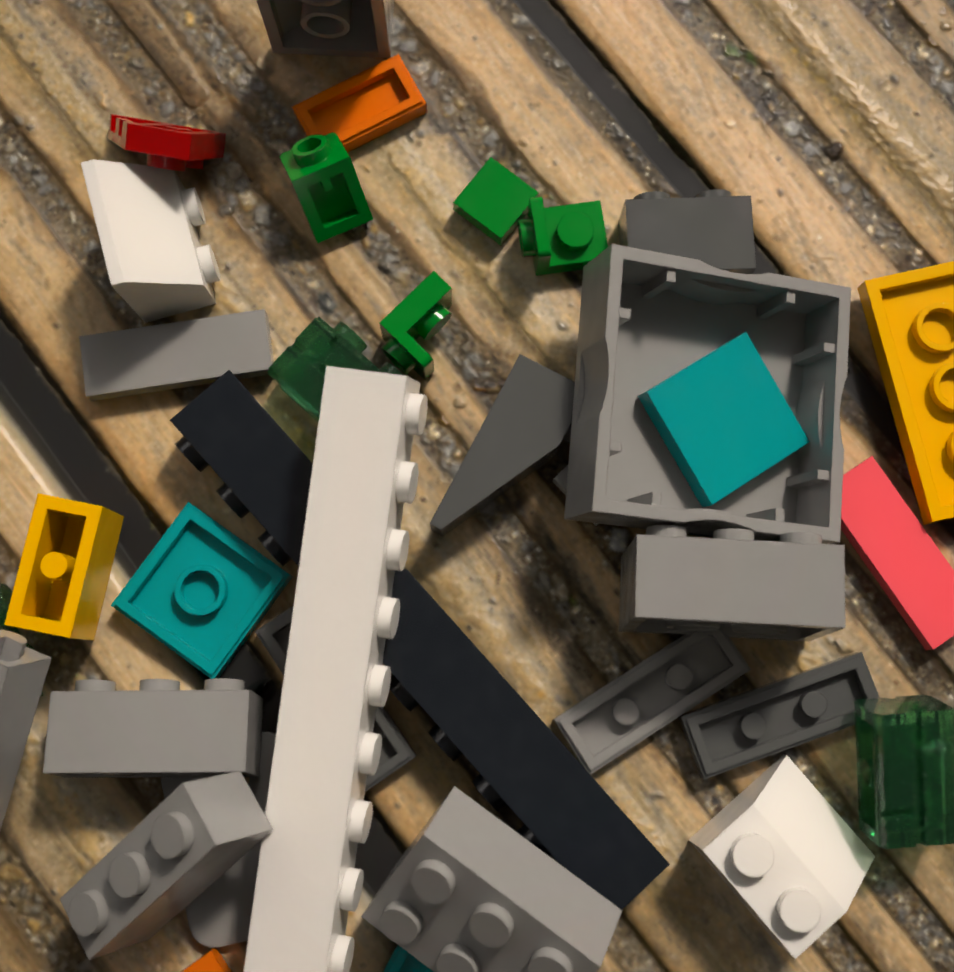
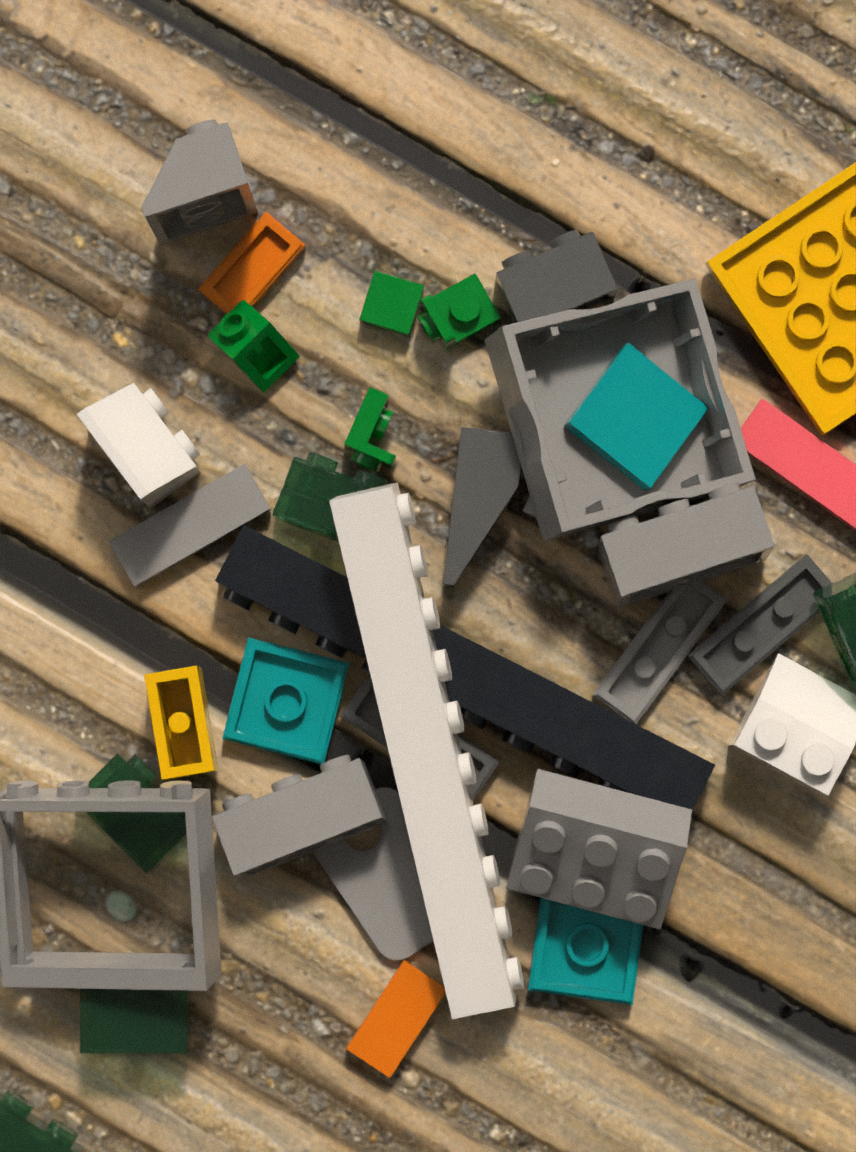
camera: 15 degrees left, 5 degrees up
light grey brick [60,771,273,960] -> none
red wing [108,114,226,171] -> none

